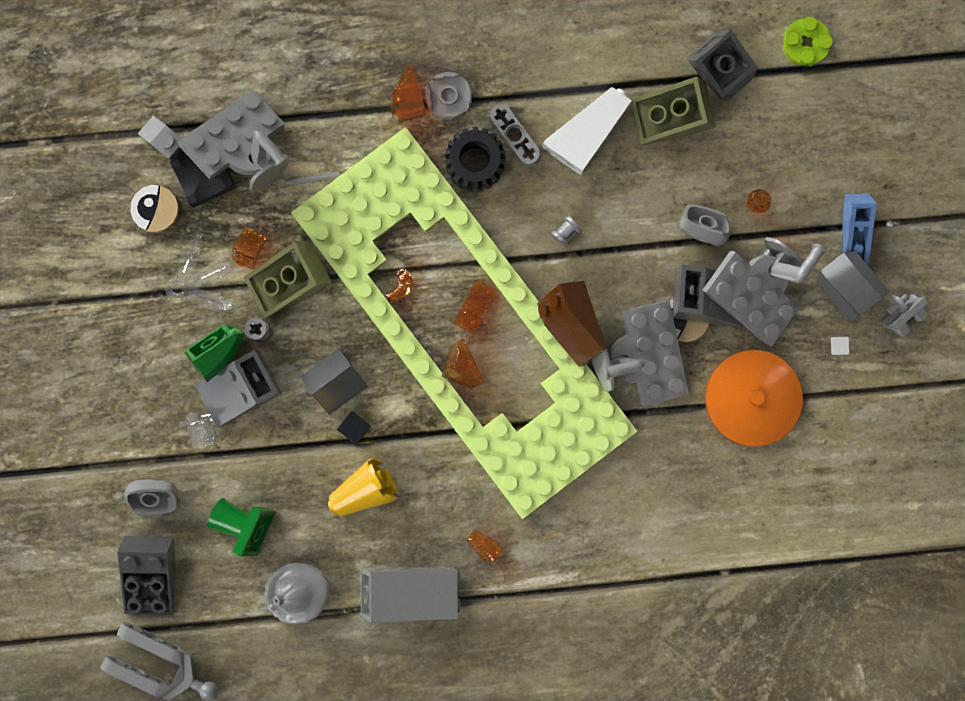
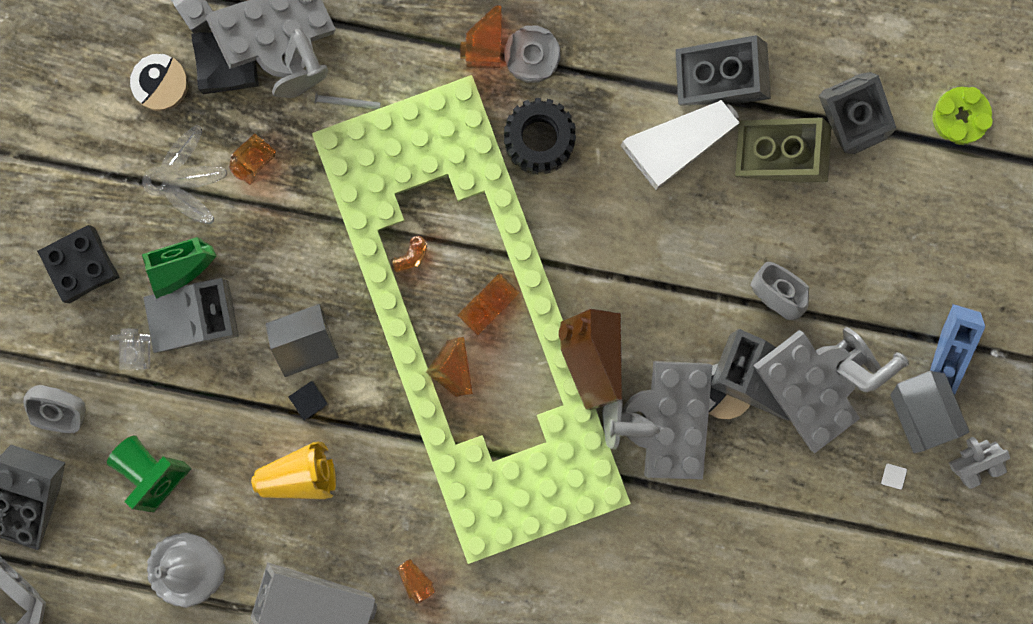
camera: 20 degrees right, 0 degrees up
olive slope [243,241,332,319] -> none
light grey bush [245,318,270,341] -> none
light grey beam [490,104,539,166] -> none
light grey bush [551,216,583,248] -> none
orange dish [705,350,803,446] -> none
clear orange cone [746,189,771,213] -> none
none -> black brick [37,225,120,303]
none -> dark grey slope [675,35,771,106]

